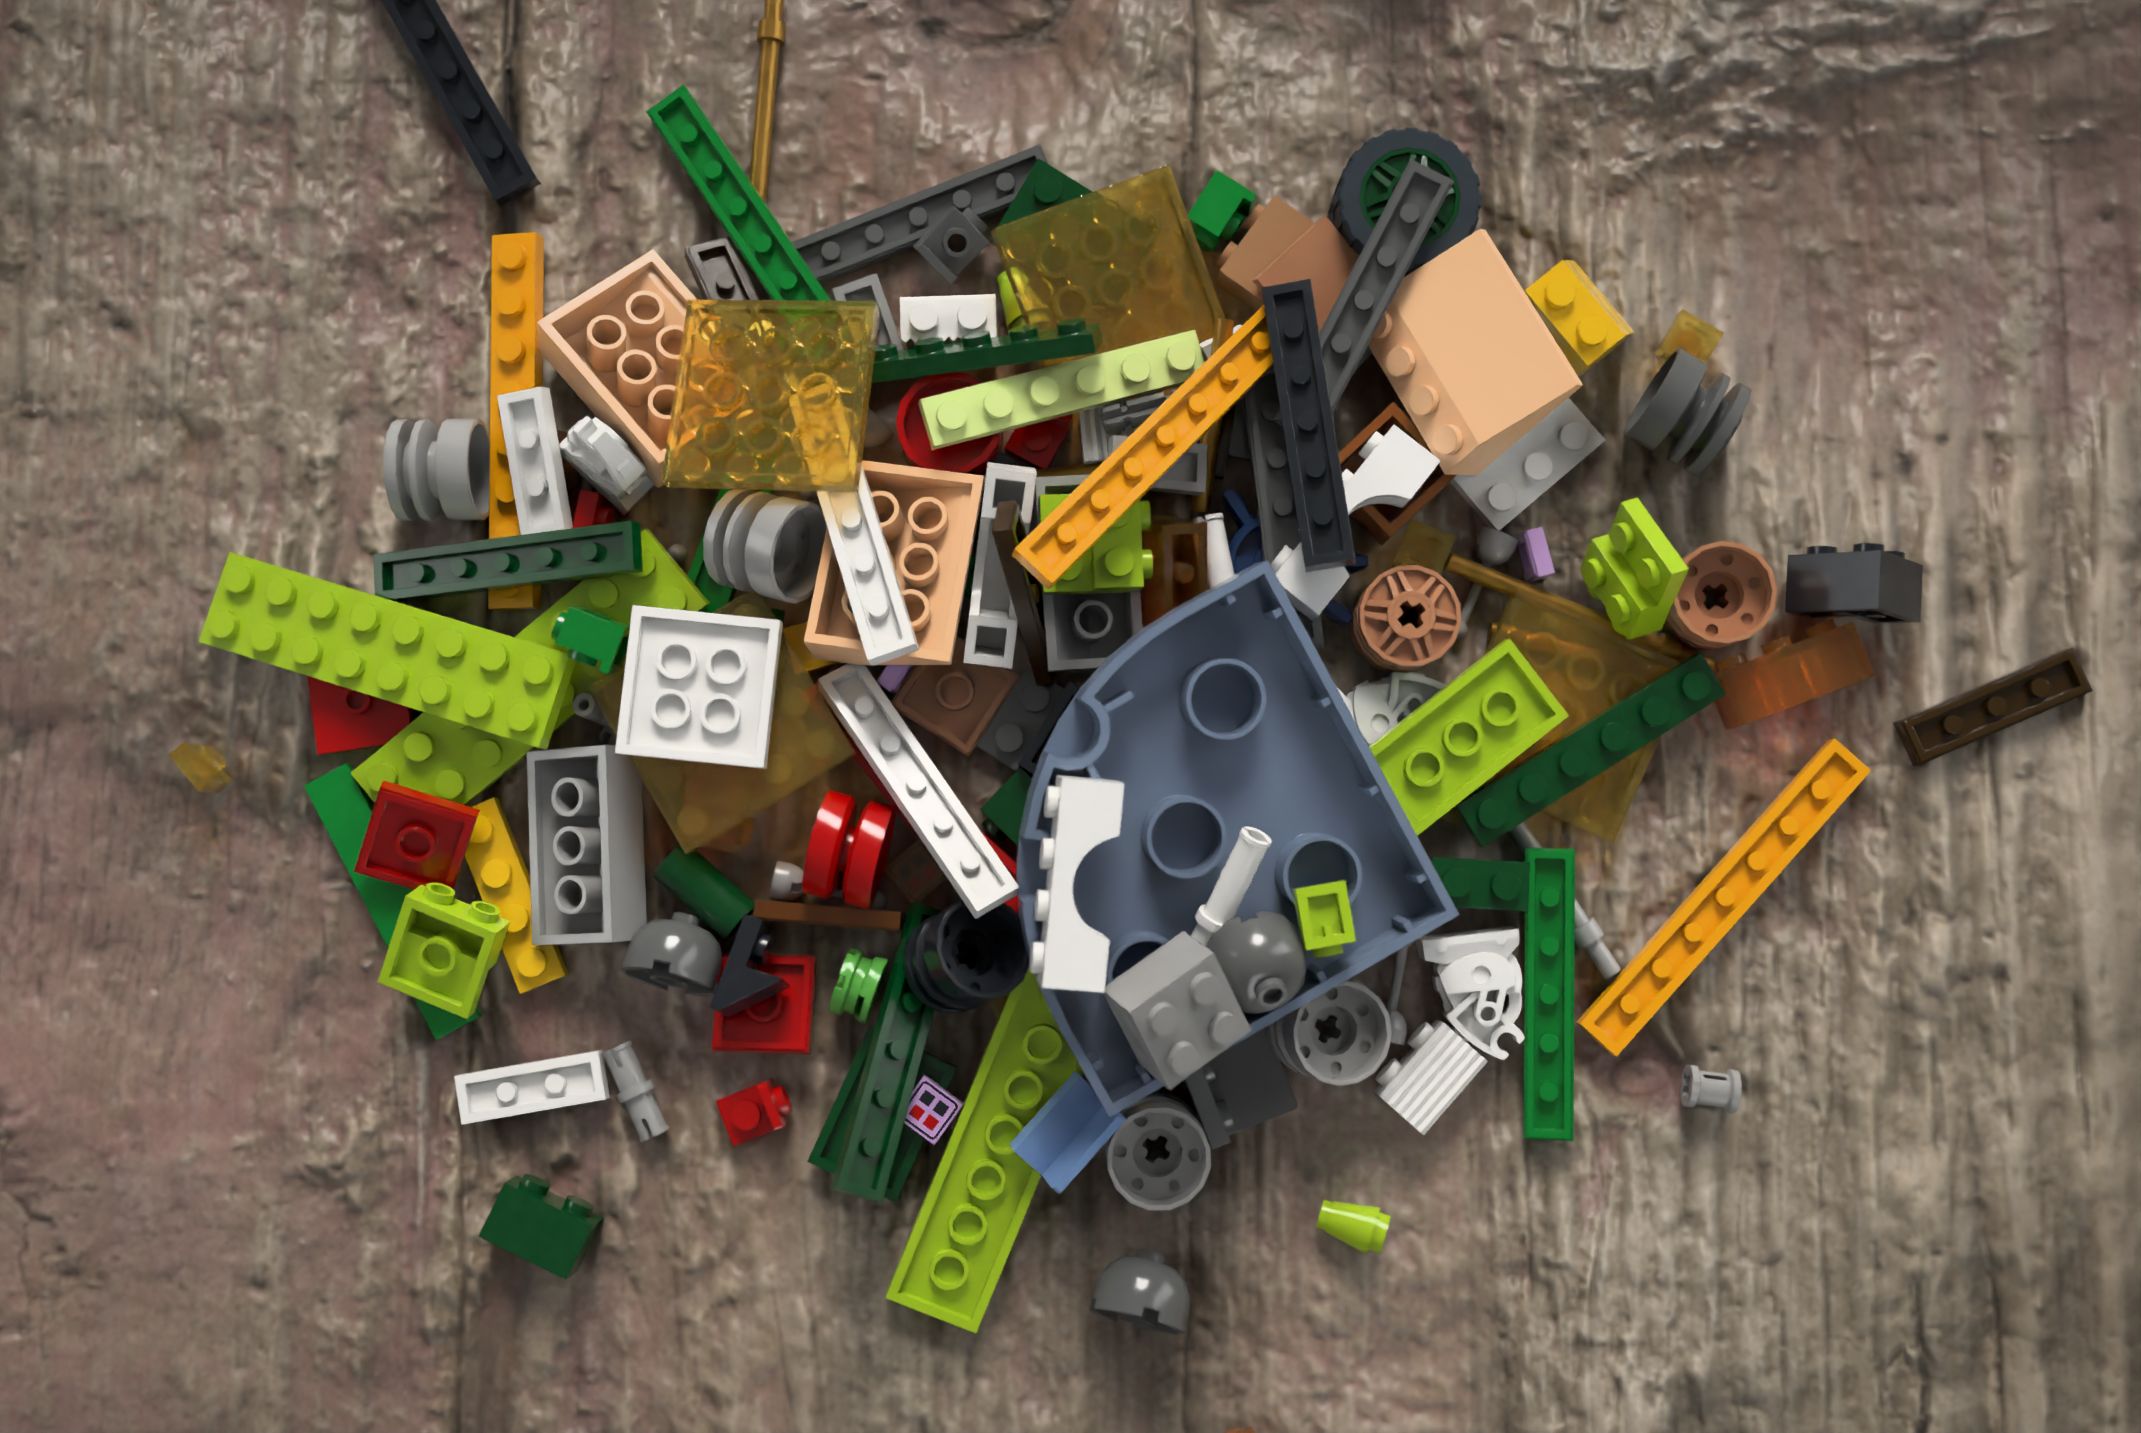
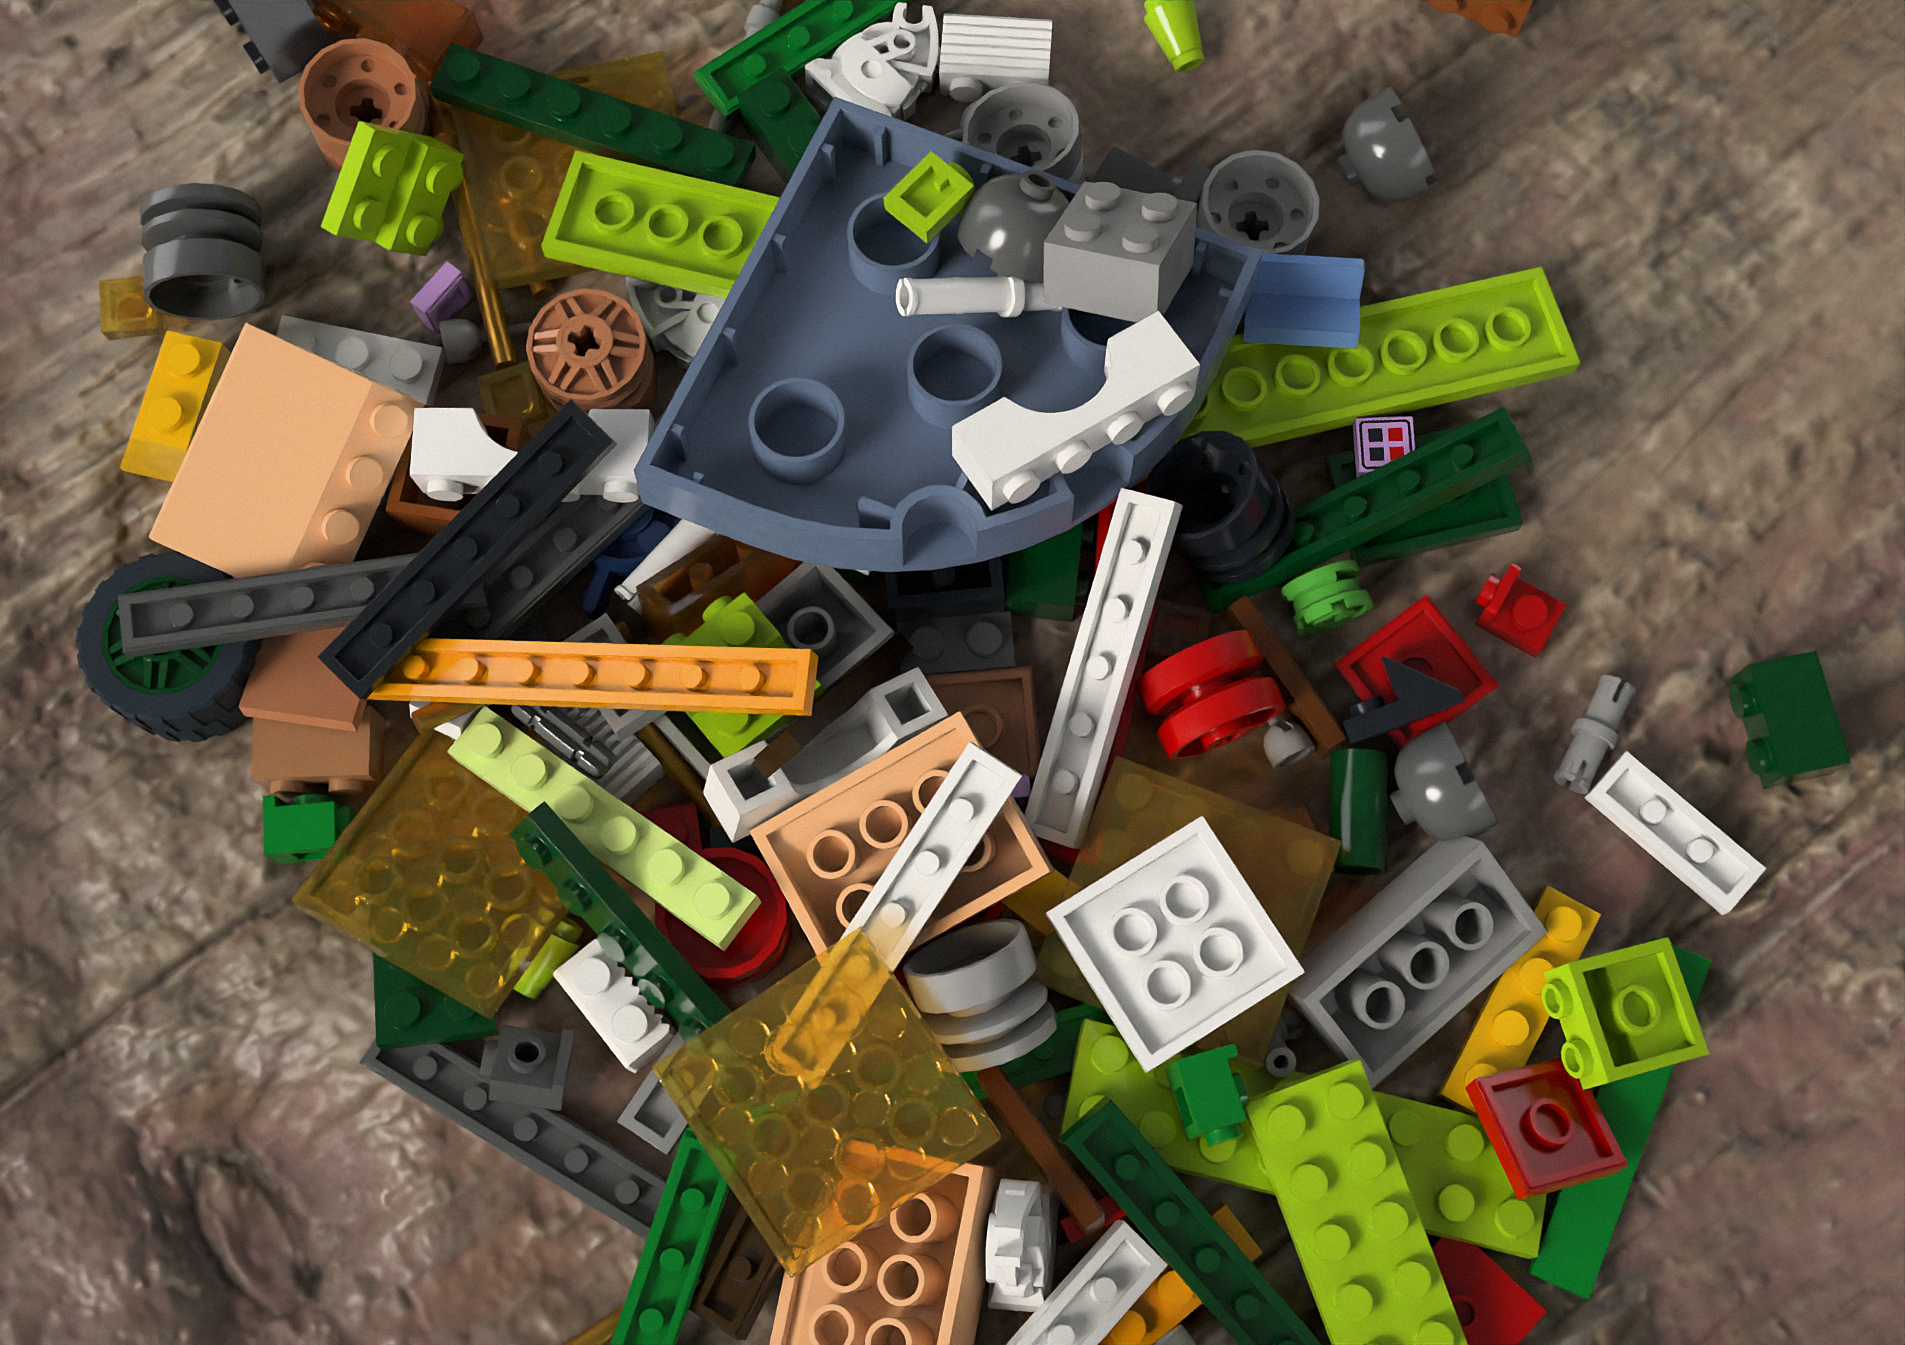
camera: 125 degrees left, 10 degrees down
none -> reddish brown tile [976,1065,1105,1238]

